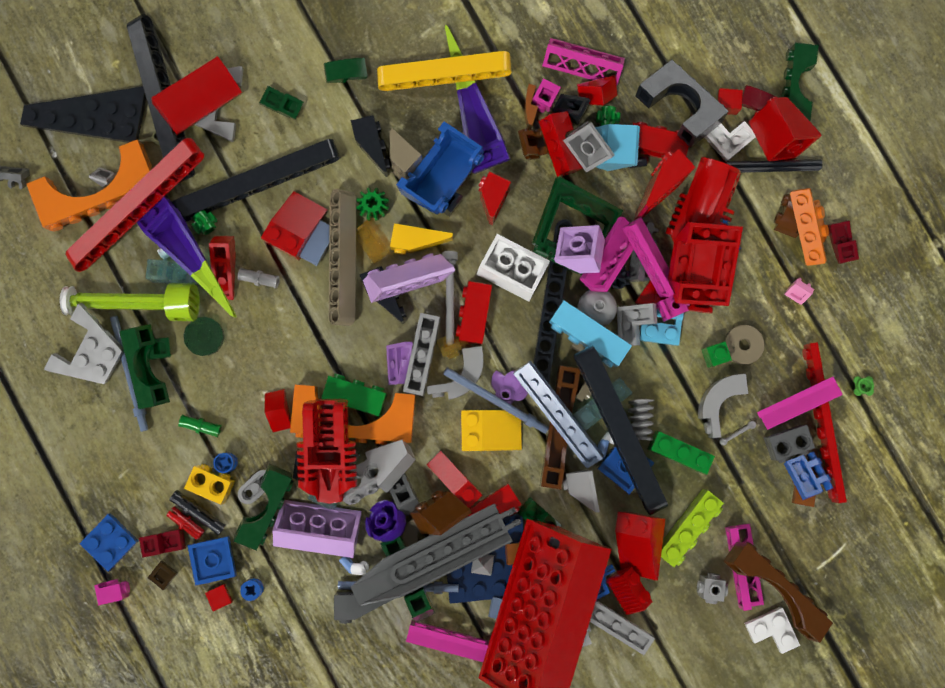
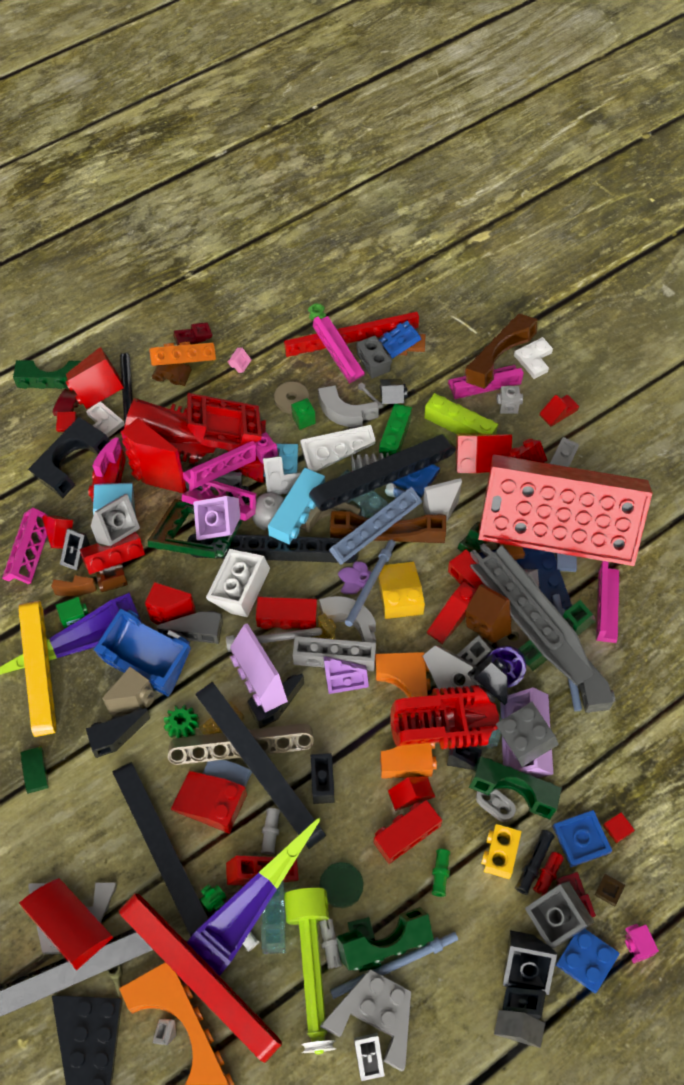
camera: 95 degrees left, 25 degrees down
blue wheel [213,452,238,473] -> none
blue wheel [240,578,264,601] -> none
dark green slope [259,86,304,120] -> none
green brick [321,374,387,417] -> none
white arm [339,557,369,575] -> none
yellow slope [390,223,453,255] -> none
dark pink brick [532,78,561,113] -> none
green gear [596,106,621,126] -> none
none -> green brick [56,597,89,629]
none -> dark pink slope [93,437,122,477]
none -> dark grey slope [157,611,223,644]
none -> black beam [195,682,326,849]
none -> white wing [300,425,376,472]
none -> black brick [310,753,335,804]
none -> light grey pin [319,919,342,969]
none -> slope [354,1033,385,1081]
none -> red brick [374,800,442,864]
none -> brick [380,379,407,404]
none -> black slope [474,654,508,705]
none -> flat silver slope [494,1010,545,1048]
none -> dark grey brick [496,702,559,767]
none -> black slope [502,987,546,1020]
none -> black slope [503,930,557,995]
none -> dark grey brick [525,882,594,949]
none -> red slope [539,394,579,427]

